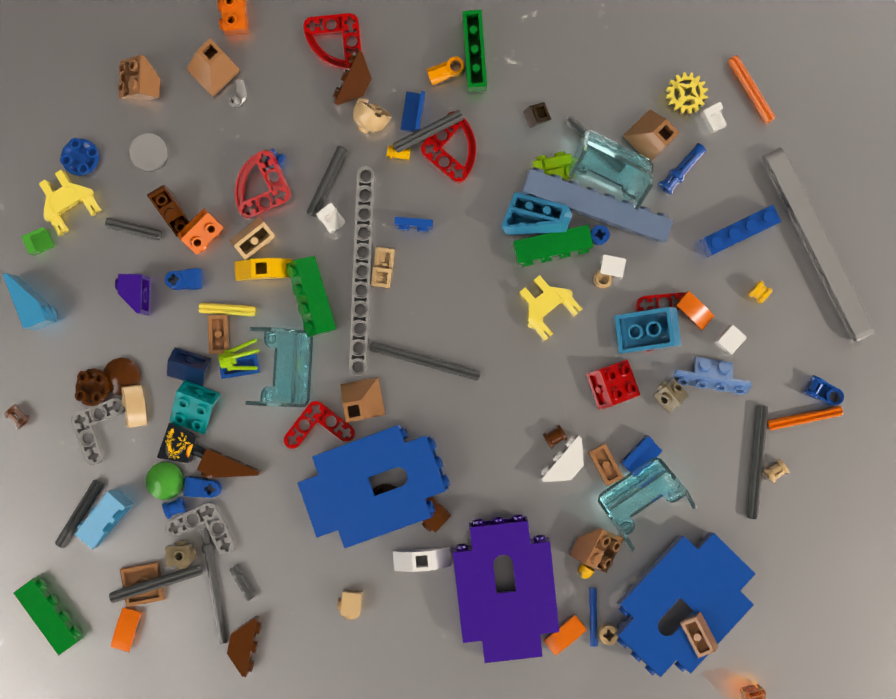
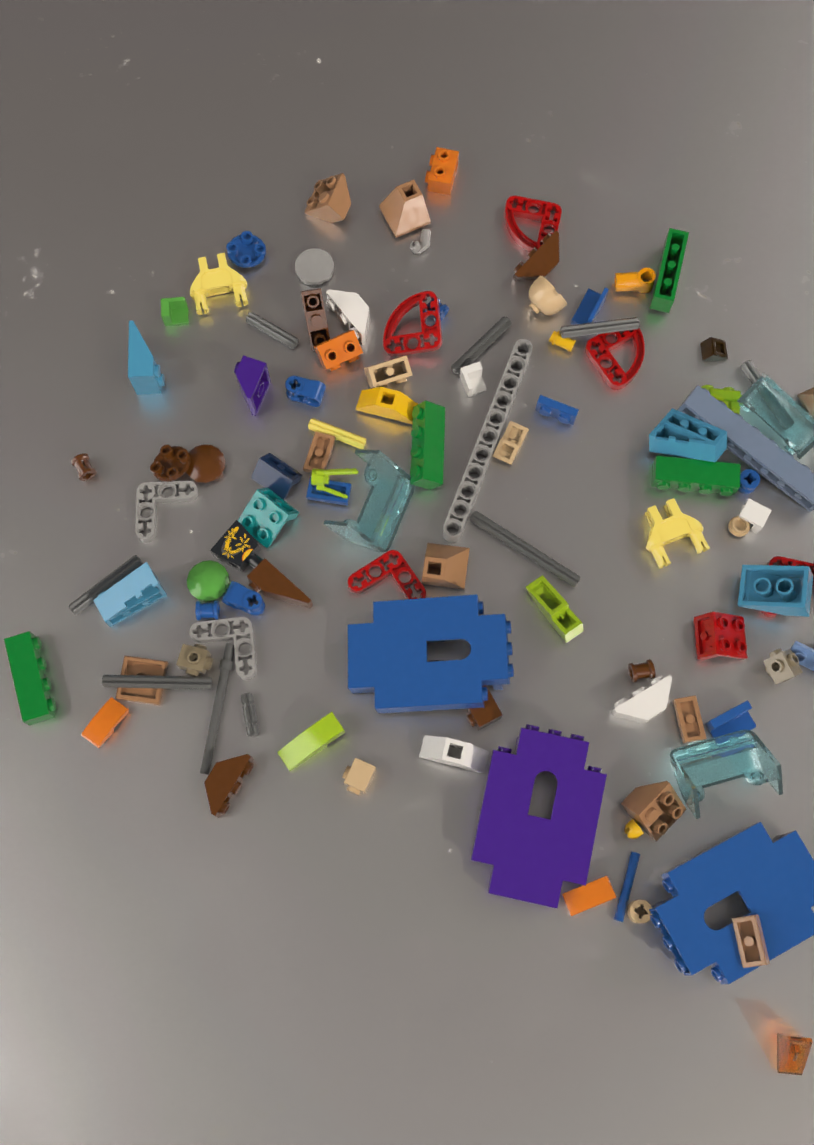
camera: 20 degrees right, 15 degrees down
tan slope [122,384,147,428] -> none
none -> lime slope [277,712,345,771]
none -> white slope [326,289,370,344]
none -> lime slope [525,575,584,643]

